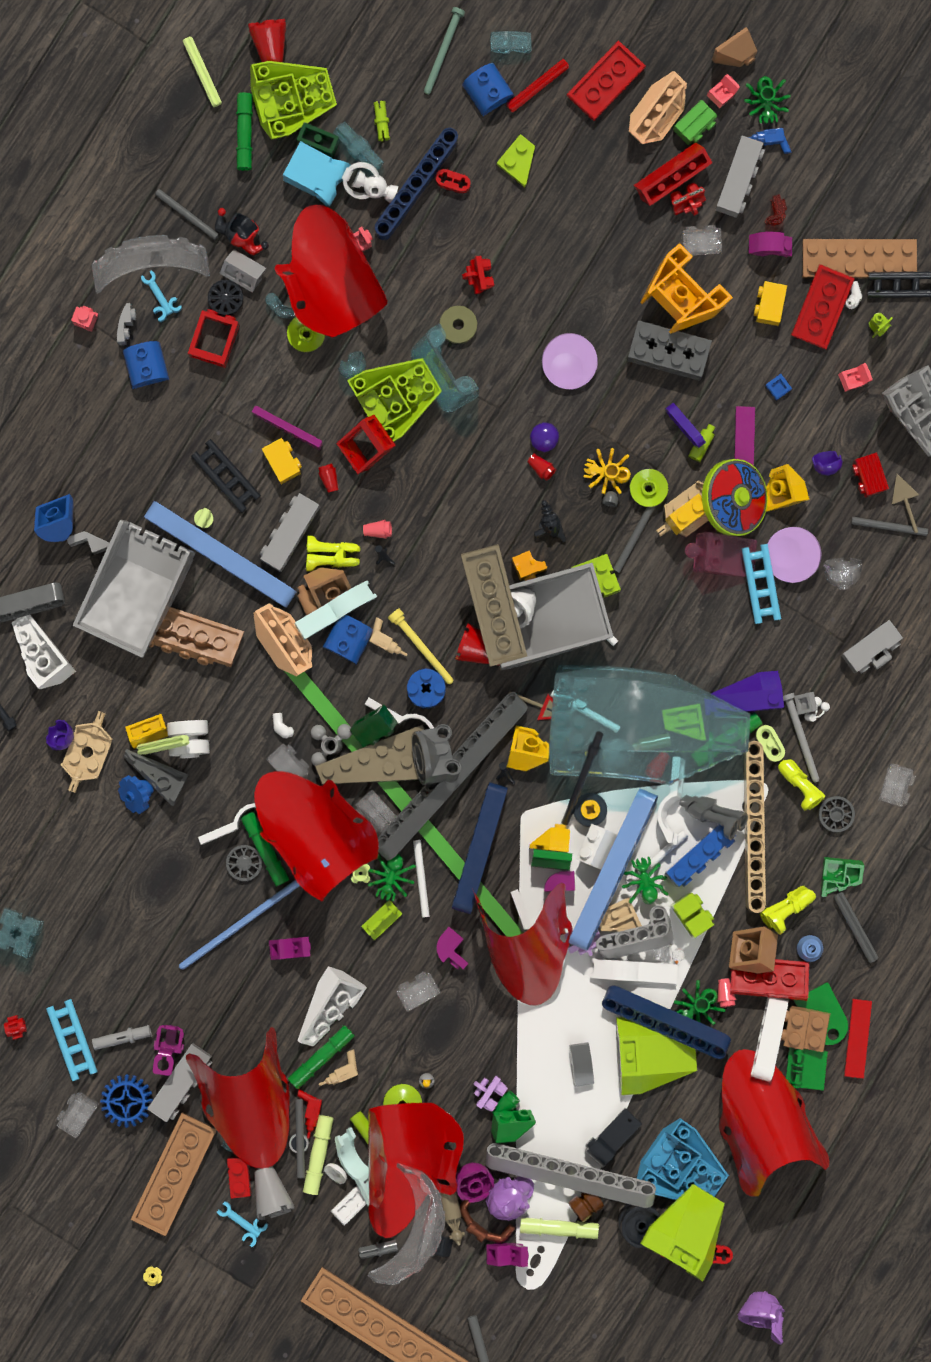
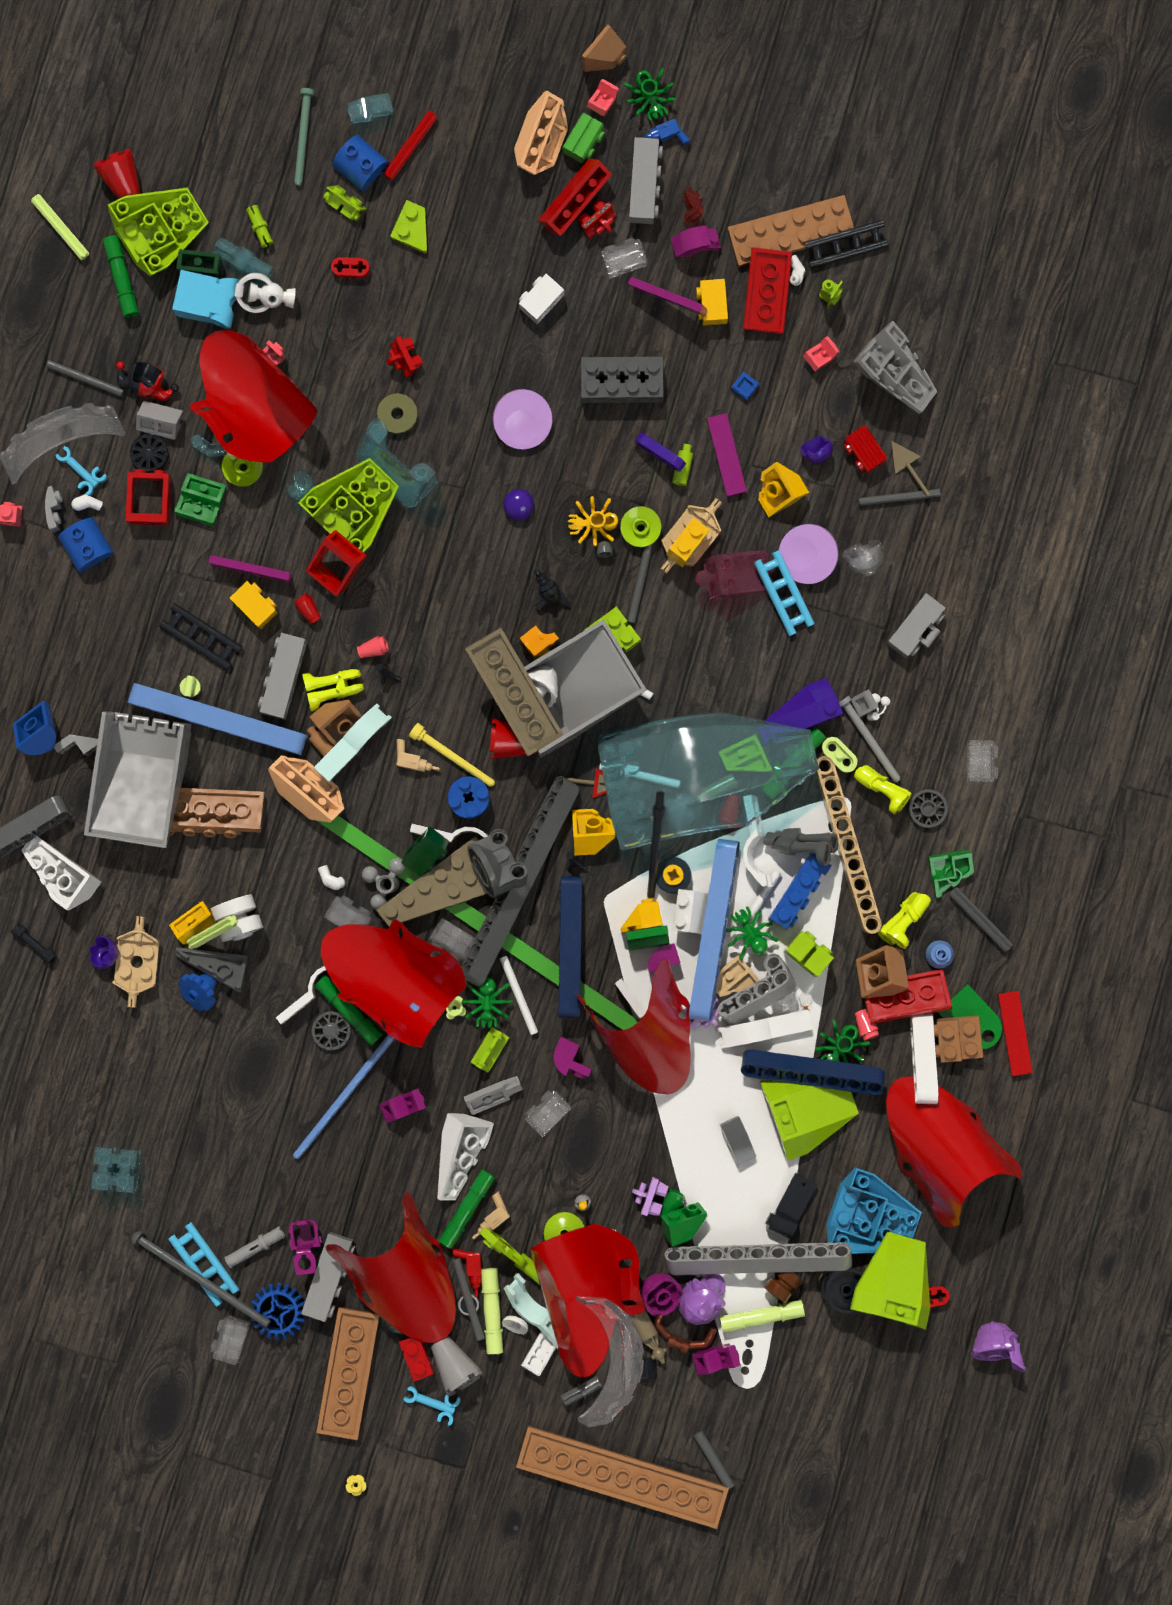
camera: 10 degrees left, 0 degrees up
red gear [4,1015,27,1040] -> none
blue brick [323,615,373,664] -> none
dark blue beam [375,128,458,240] -> none
red cone [527,454,556,481] -> none
red plate [567,40,646,121] -> none
light orange wedge [640,243,733,334] -> none
dish [702,459,768,536] -> none
green hinge [786,1047,828,1090] -> none
none -> white arm [71,494,103,511]
none -> dark grey bar [131,1231,271,1328]
none -> green slope [174,473,227,527]
none -> lime hinge [323,185,367,221]
none -> light grey hinge [464,1076,523,1115]
none -> lime wing [480,1227,527,1267]
none -> white brick [519,274,564,324]
none -> magenta tile [628,277,707,316]

